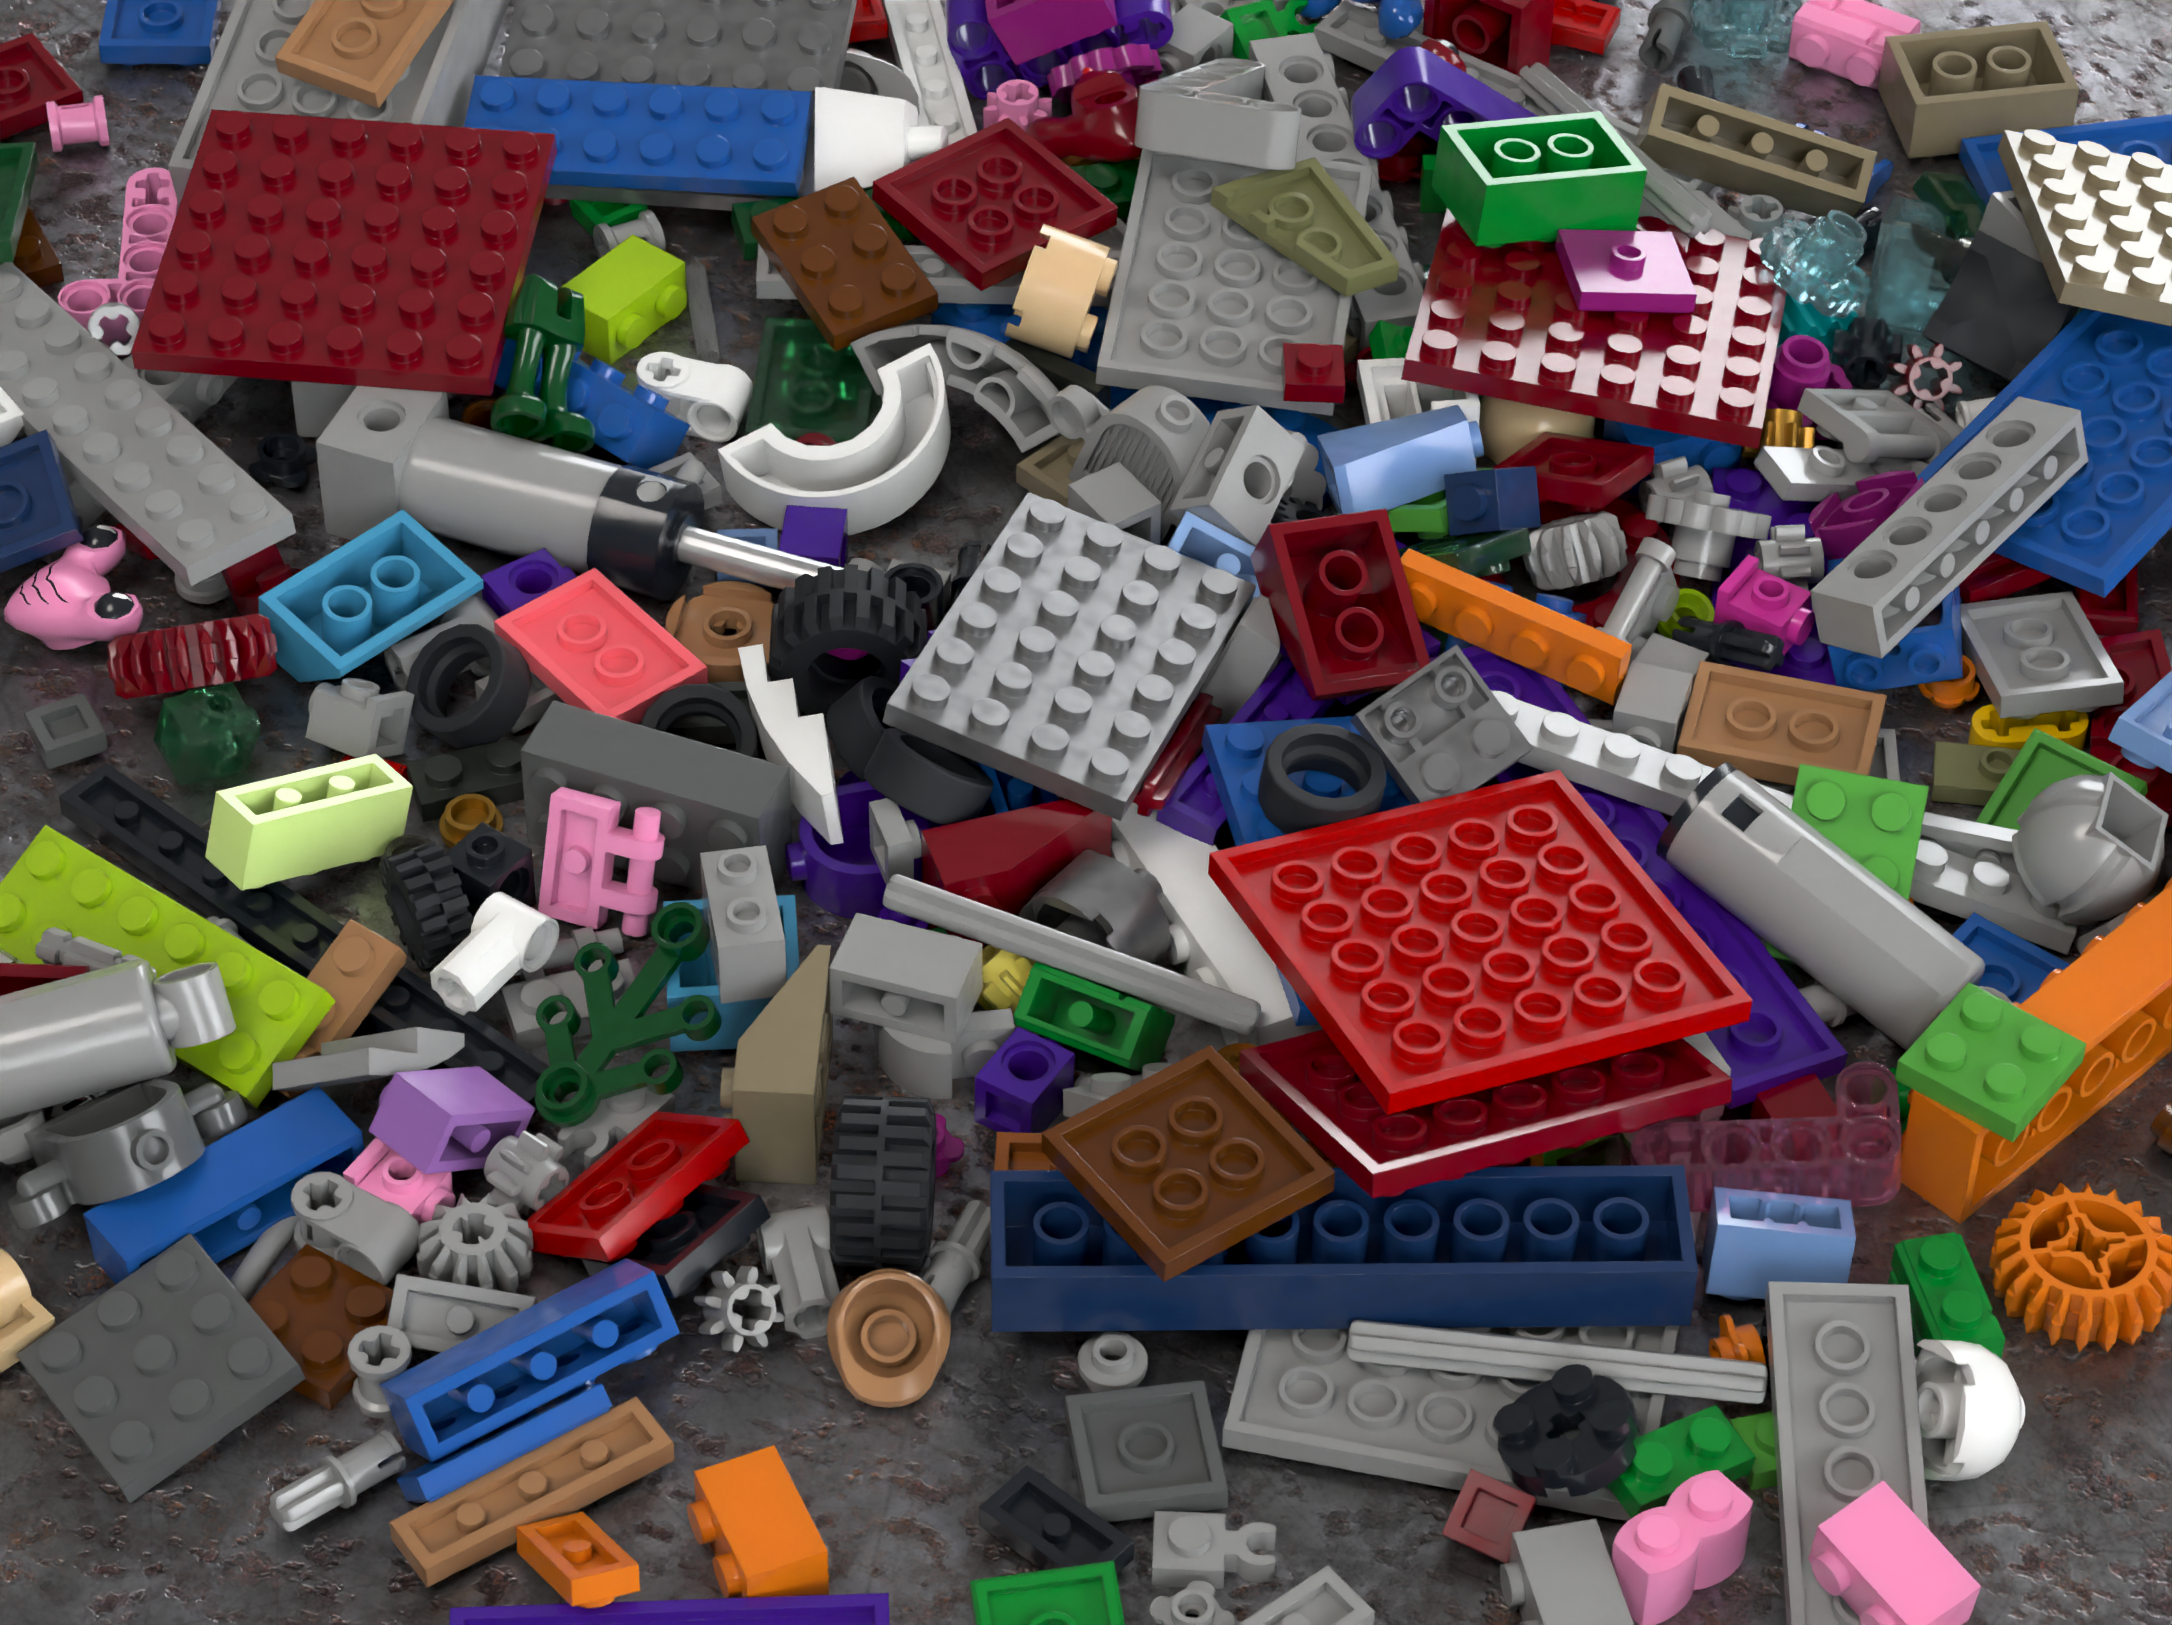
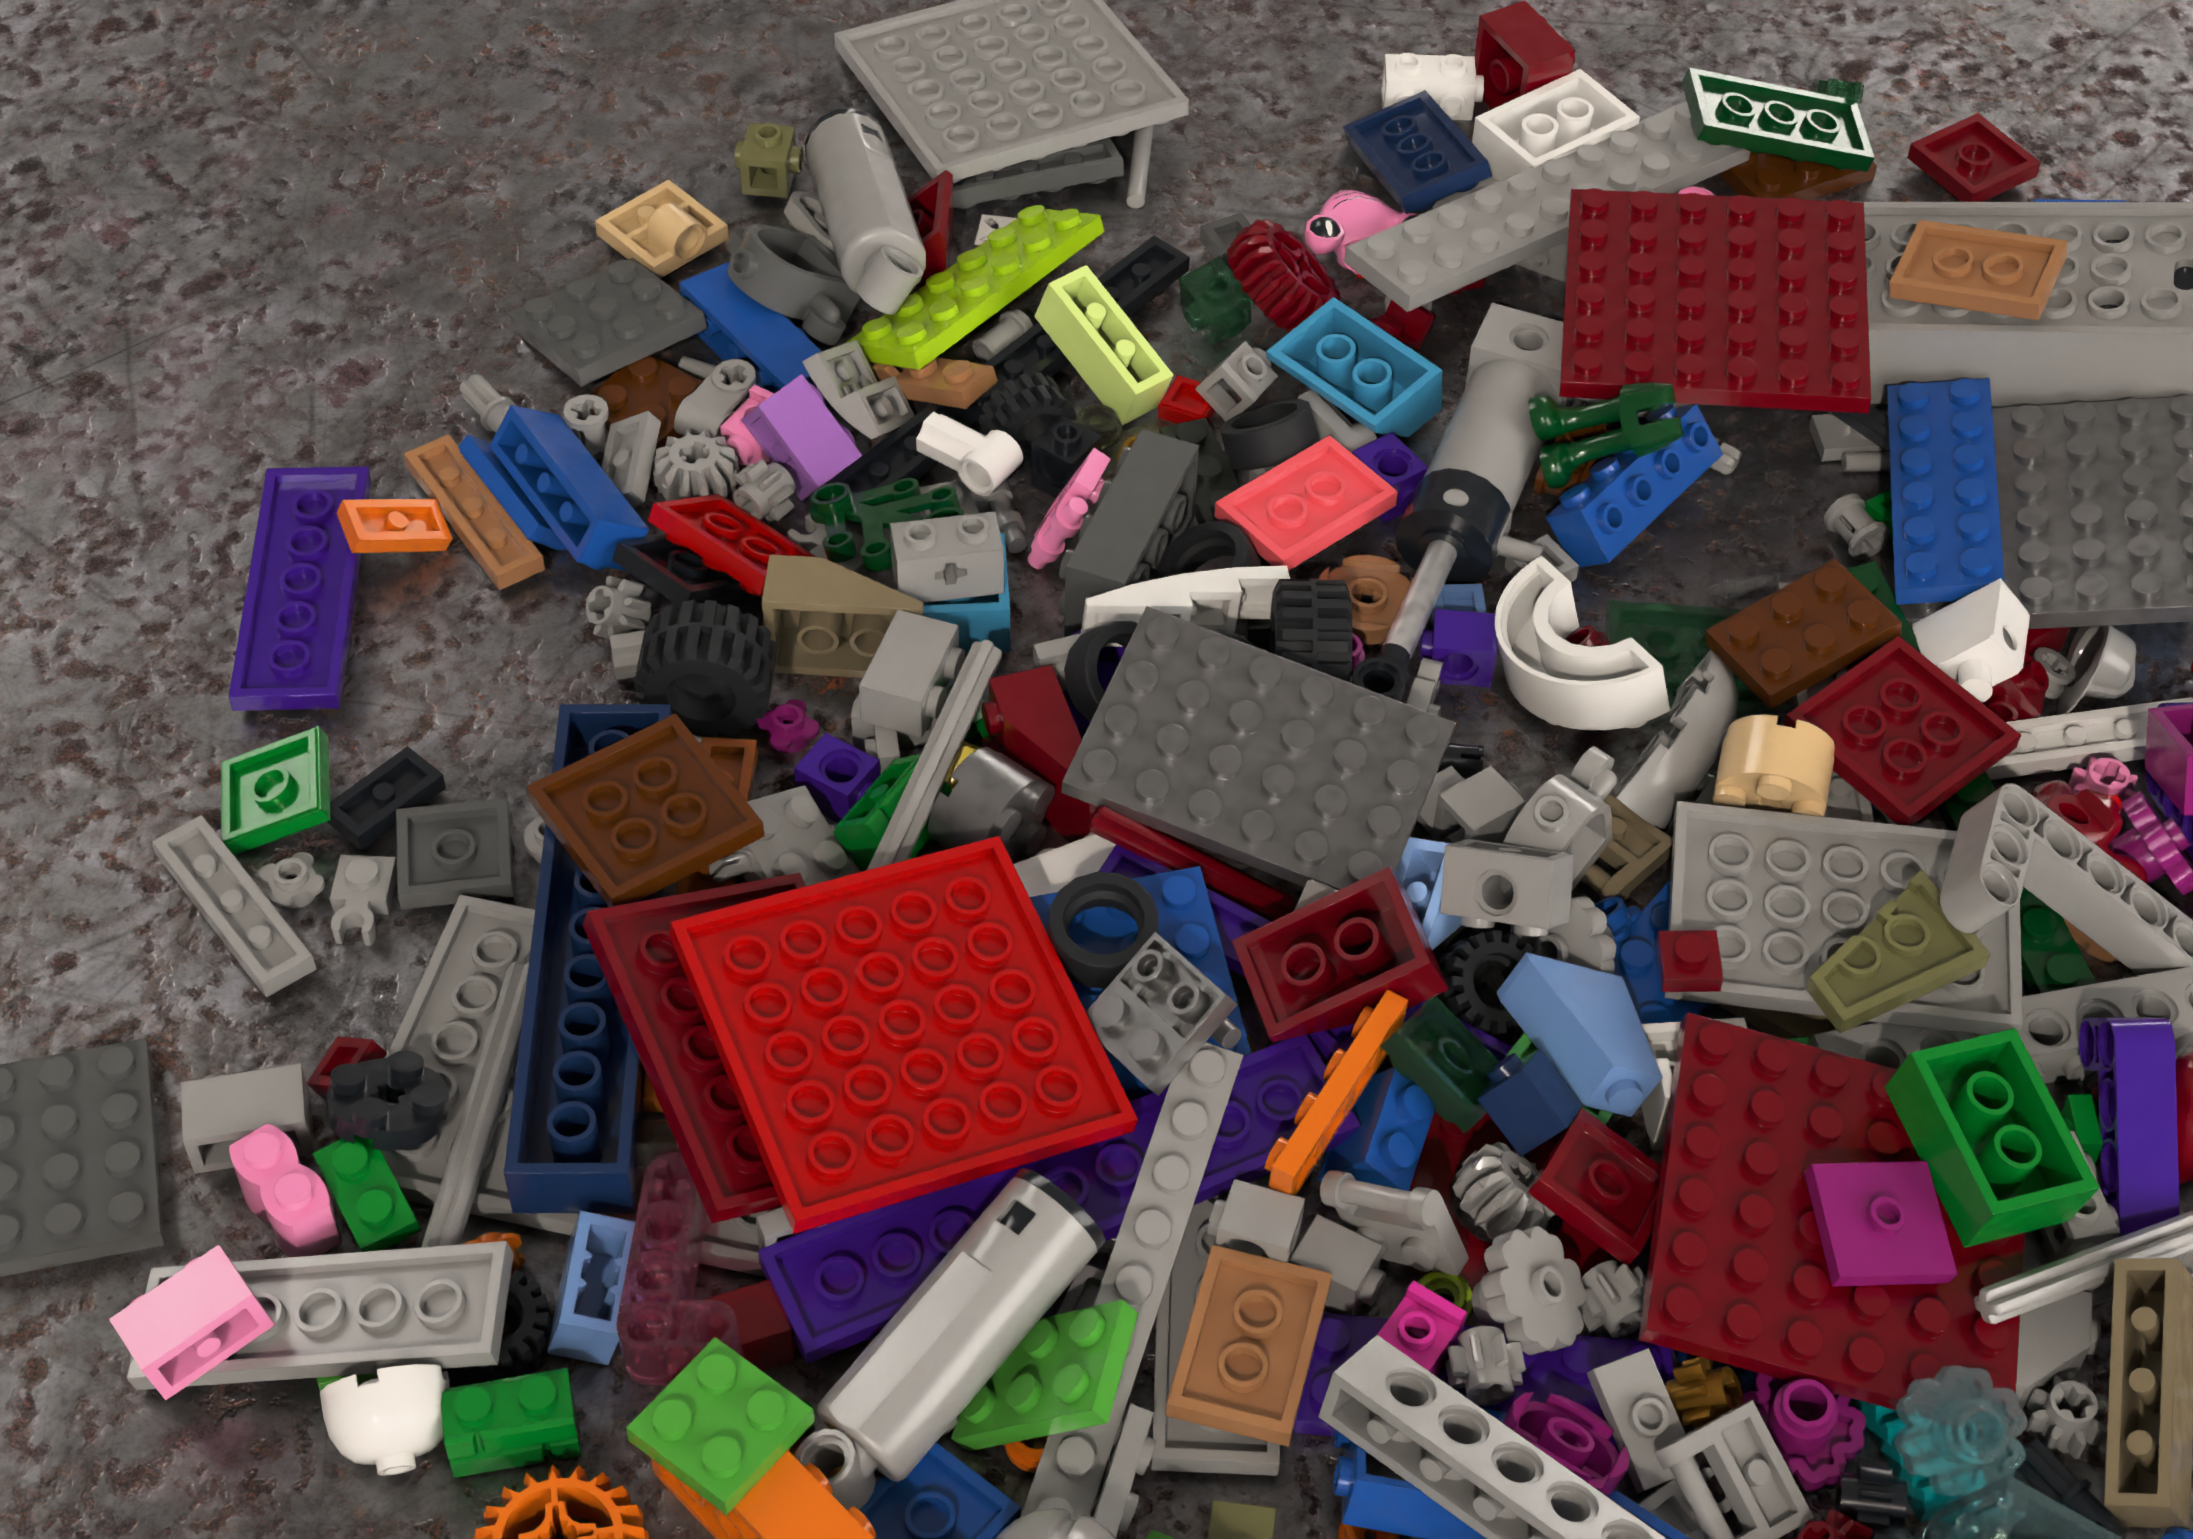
camera: 90 degrees right, 5 degrees up
light grey axle [35,927,157,977] -> none
bright pink bush [46,95,110,152] -> none
lime brick [562,234,687,365] -> none
white piece [636,352,754,443] -> none
orange brick [687,1445,829,1598] -> none
medium nougat hat [827,1268,951,1408] -> none
black axle [1672,615,1785,672] -> none

